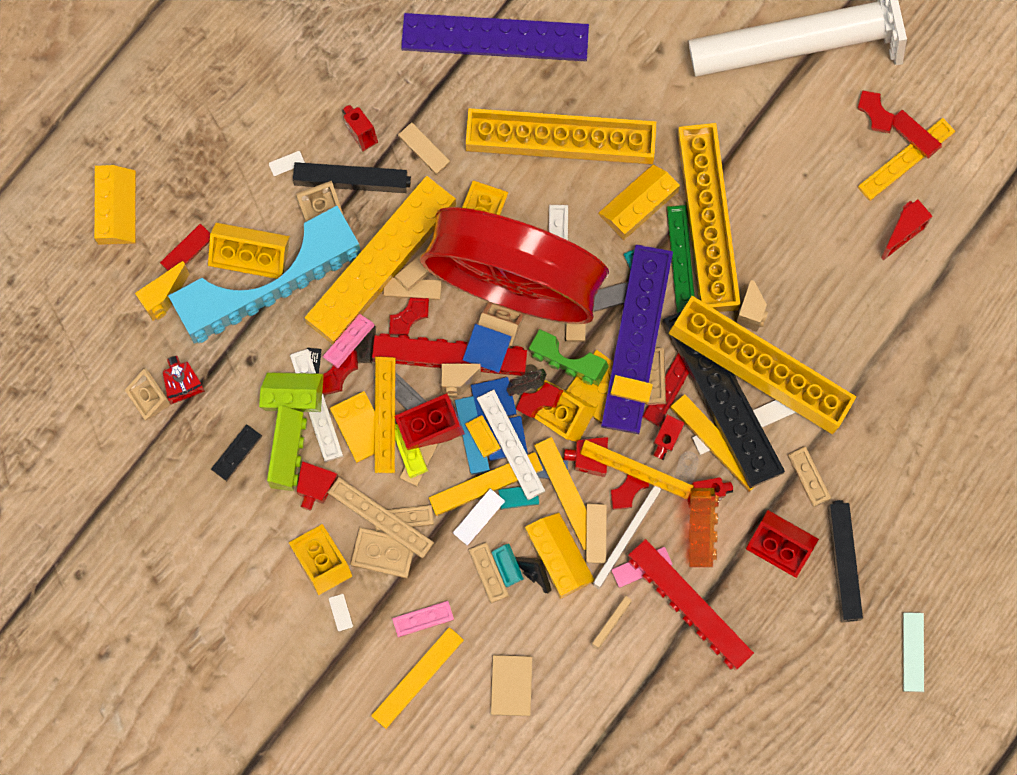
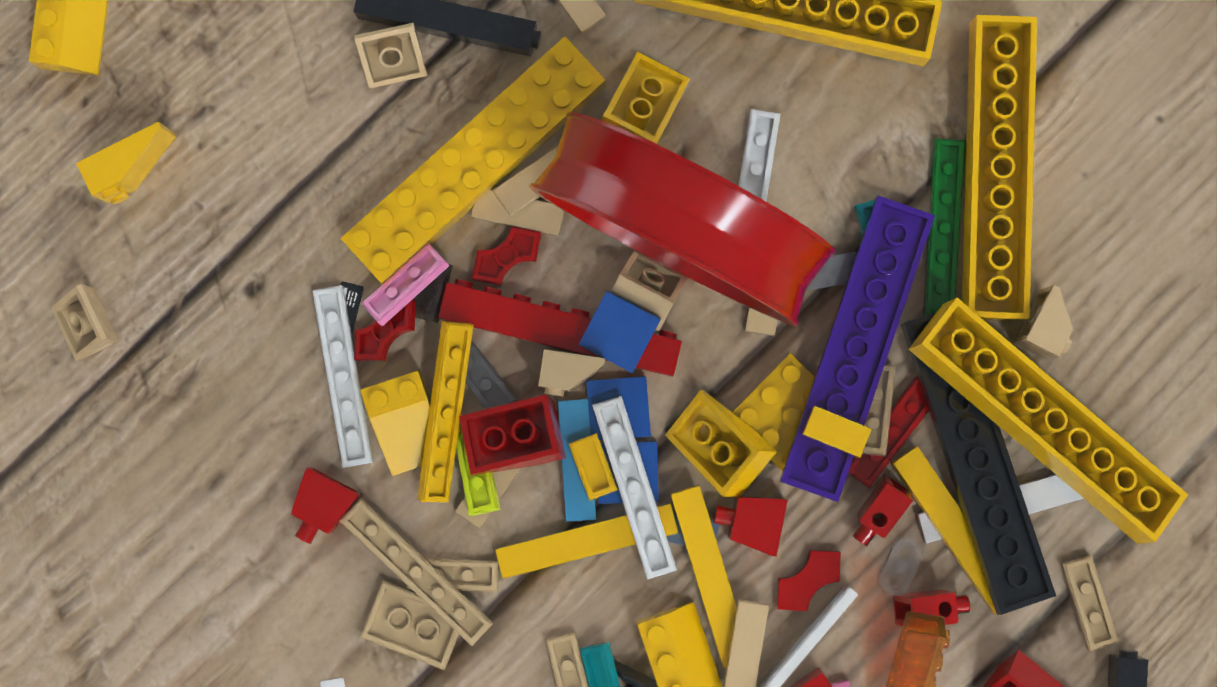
camera: 10 degrees right, 10 degrees up
red tile [160,224,210,271] -> none
red torso [163,356,205,405] -> none
medium azure arch [169,206,361,344] -> none
yellow slope [208,223,290,279] -> none
black tile [211,424,262,482] -> none
lime slope [259,373,324,412] -> none
lime slope [267,405,307,491] -> none
yellow slope [289,524,353,595] -> none
tile [453,488,505,546] -> none
teal tile [499,487,539,510] -> none
clear smoke plate [506,364,547,396] -> none
red tile [516,382,563,418] -> none
bright green arch [529,329,609,386] -> none
yellow tile [580,440,693,499] -> none
yellow slope [598,164,680,241] -> none

